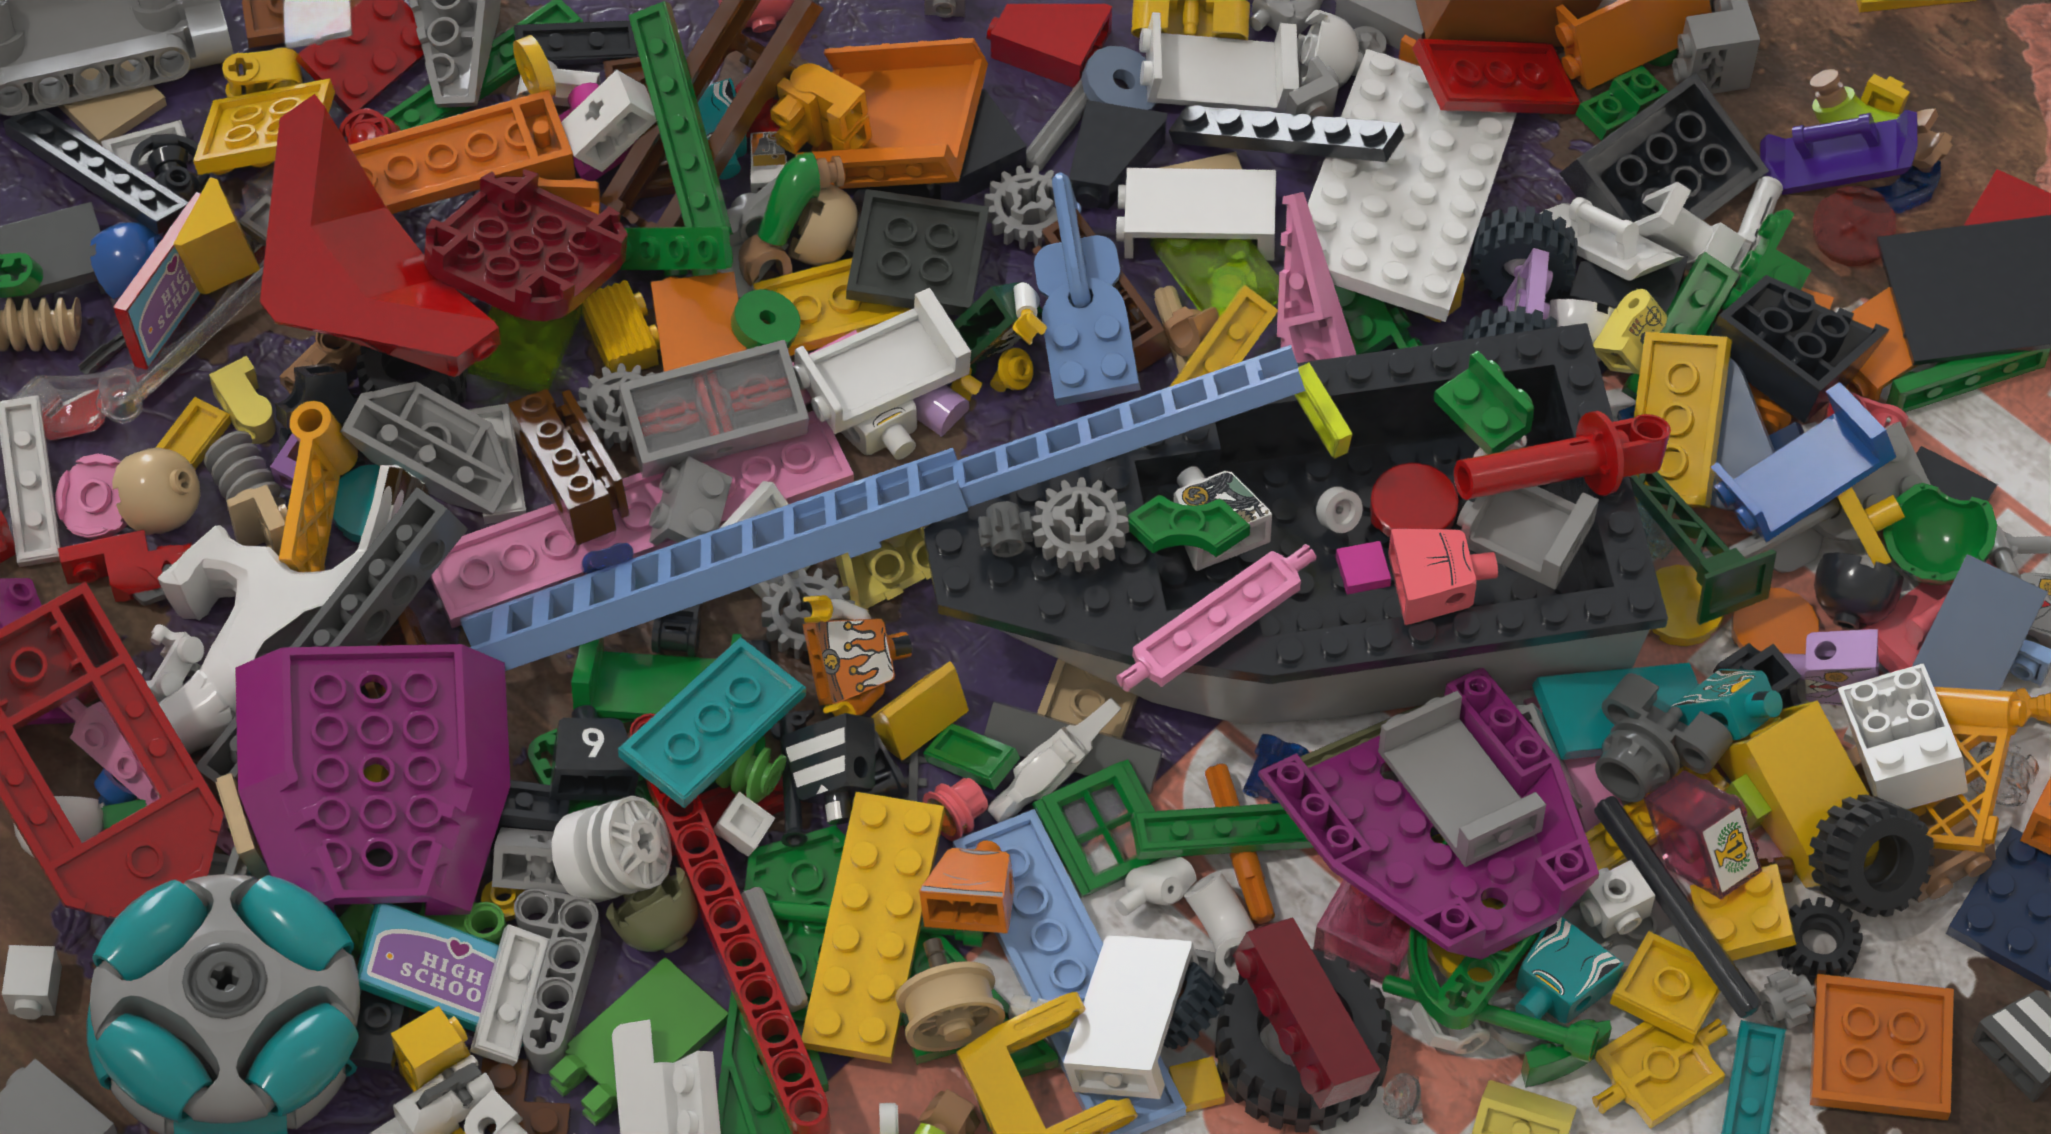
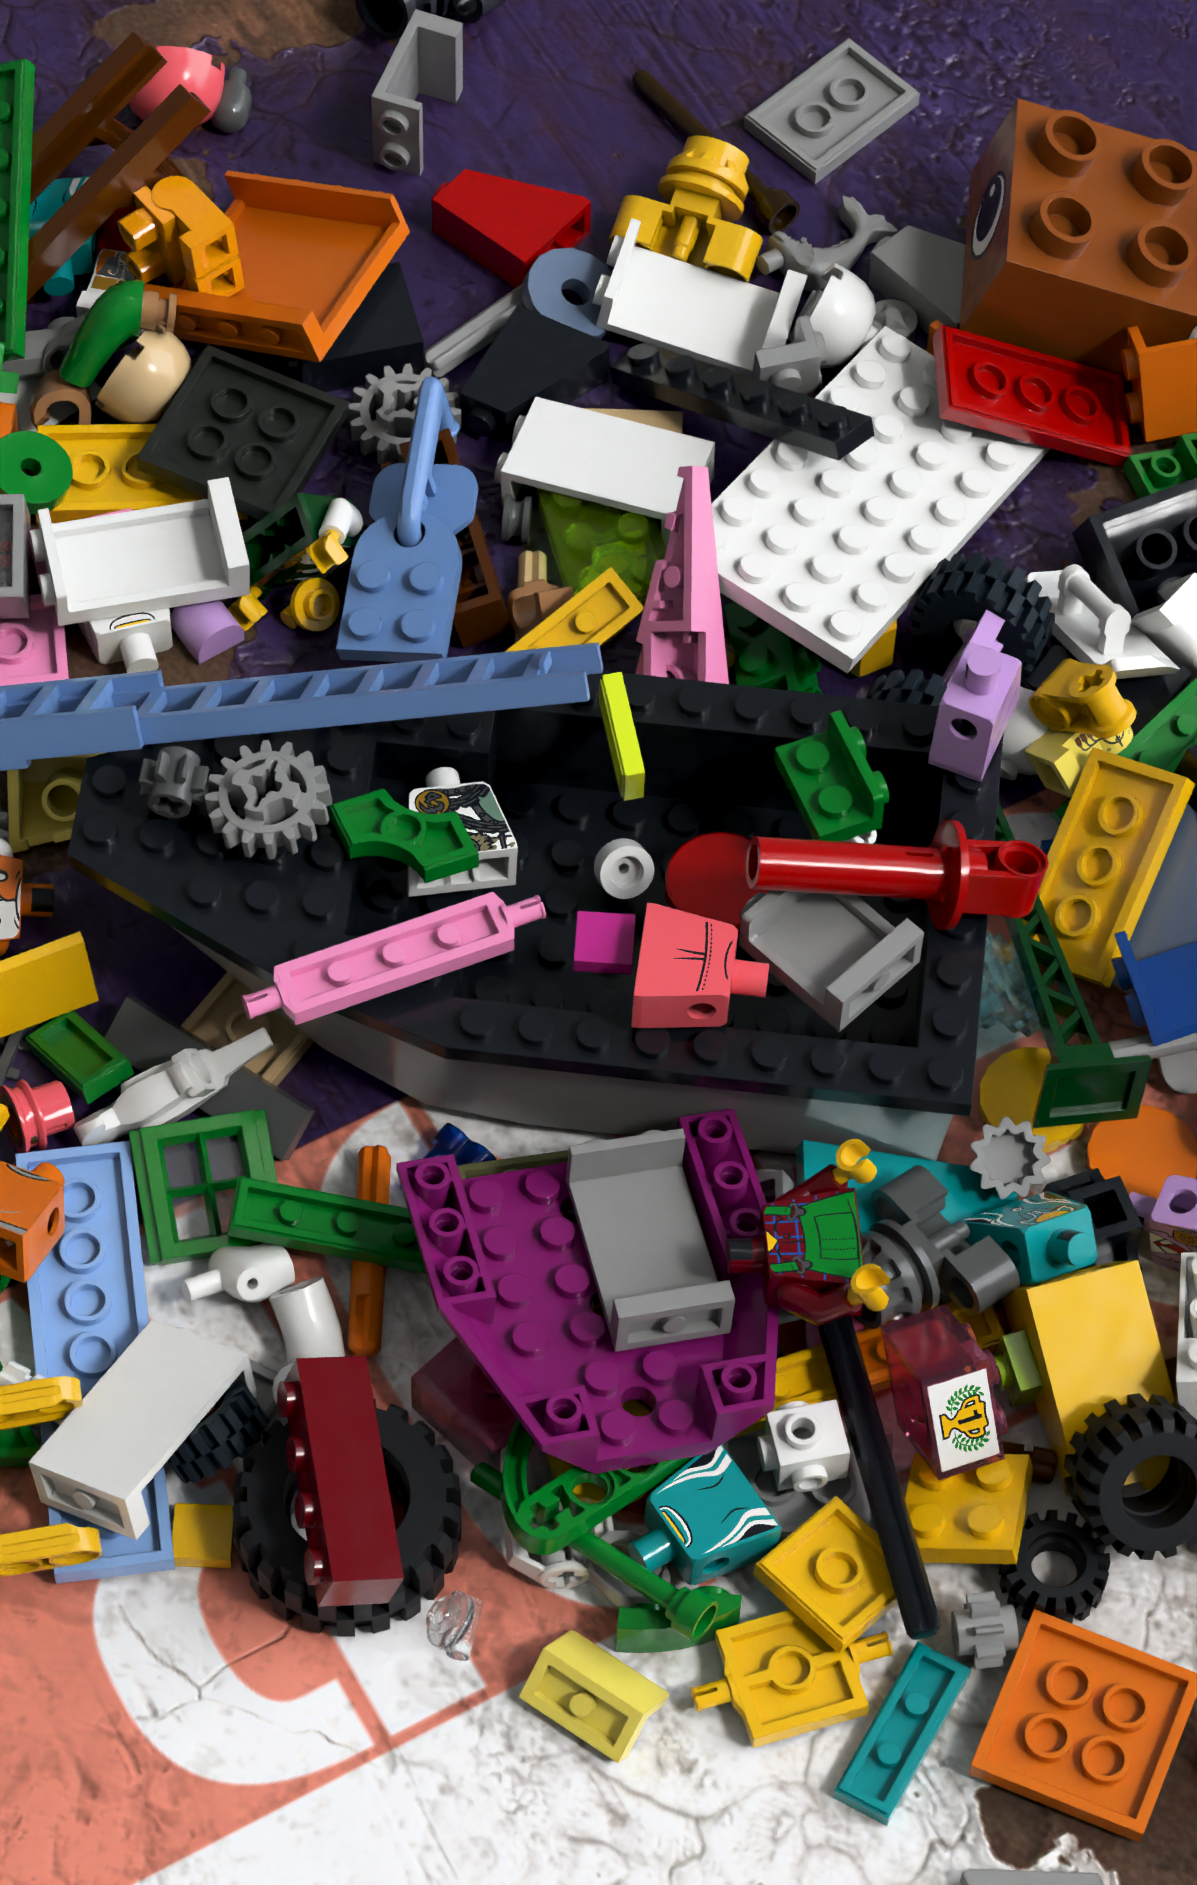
camera: 15 degrees right, 0 degrees up
none -> dark grey bush [501,494,533,544]
none -> torso [726,1139,890,1325]
none -> lavender torso [928,643,1022,782]
none -> light grey piece [969,1116,1051,1199]
none -> yellow piece [1028,659,1137,738]

